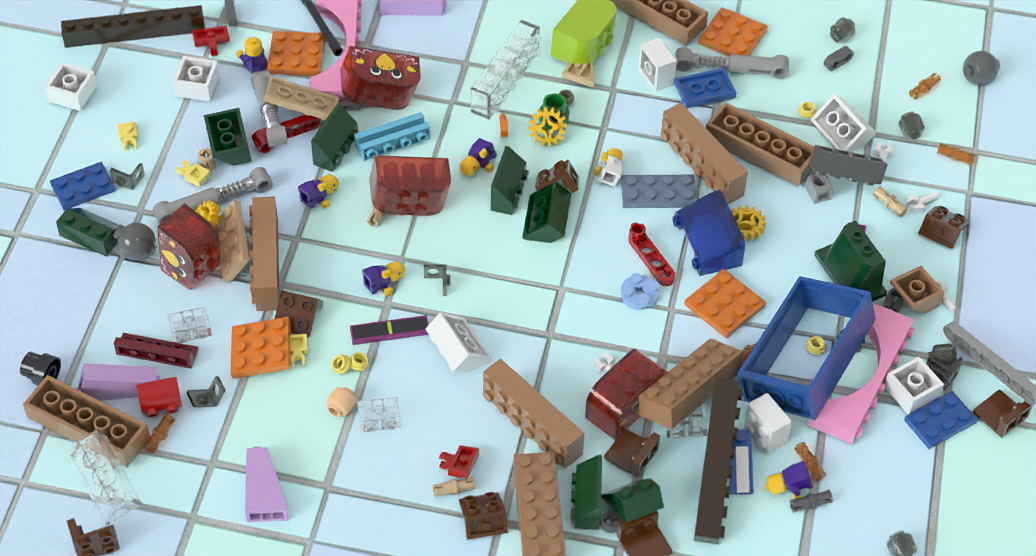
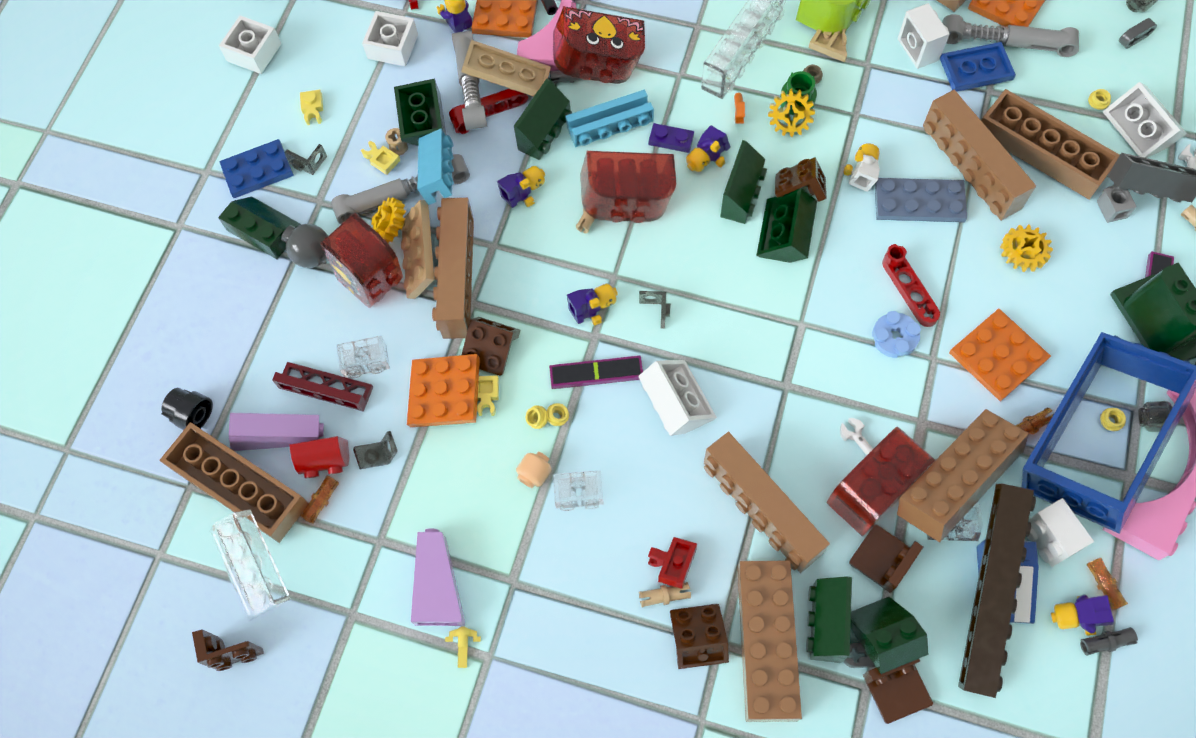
camera: 10 degrees right, 15 degrees up
clear blue windscreen [672,190,745,276] -> none
none -> medium azure brick [417,128,454,205]
none -> light yellow piece [445,626,481,668]
none -> dark purple piece [648,123,694,153]

